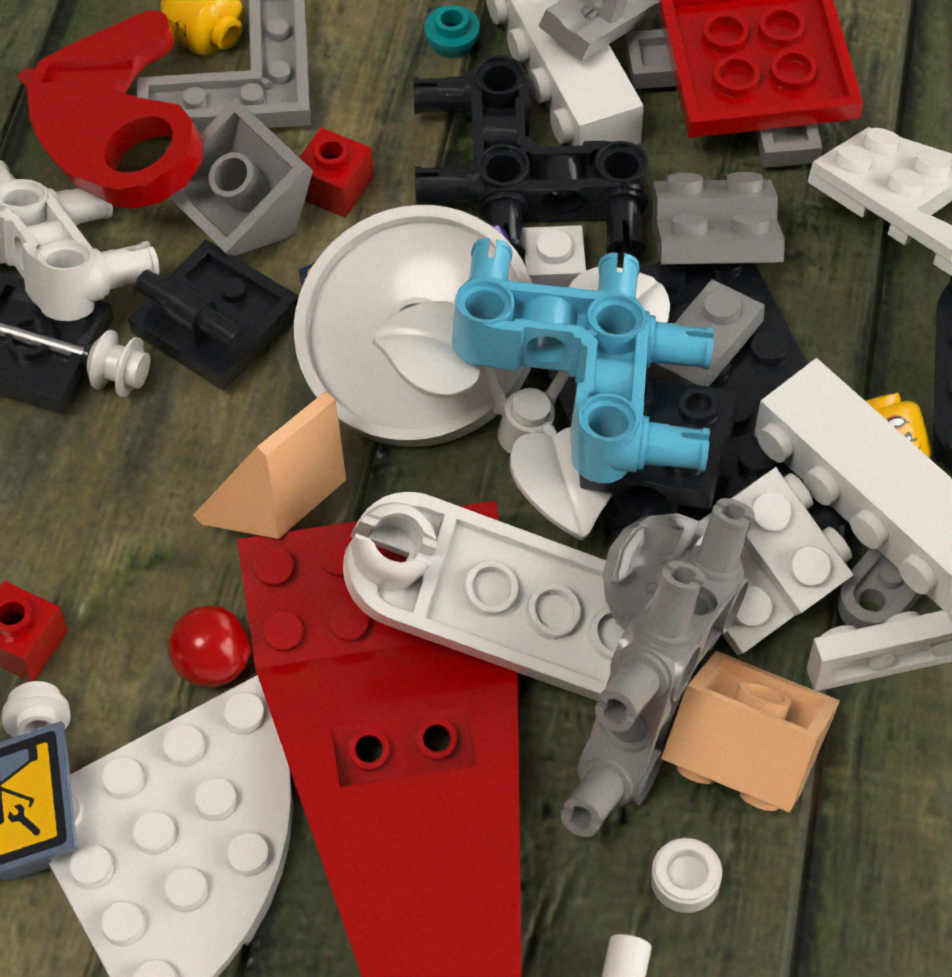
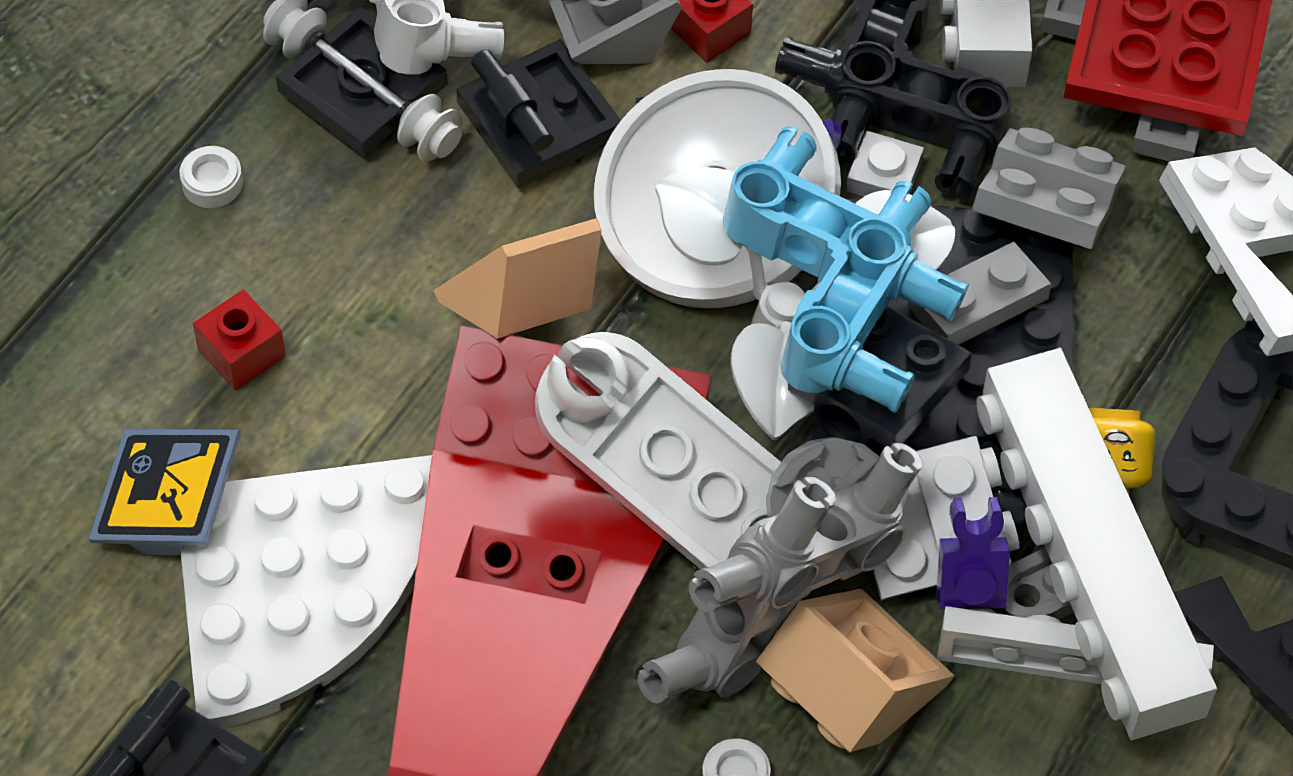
camera: 20 degrees right, 0 degrees up
white plate [2,681,71,737] -> none
red piece [168,605,252,688] -> none
none -> dark purple plate [936,497,1010,610]

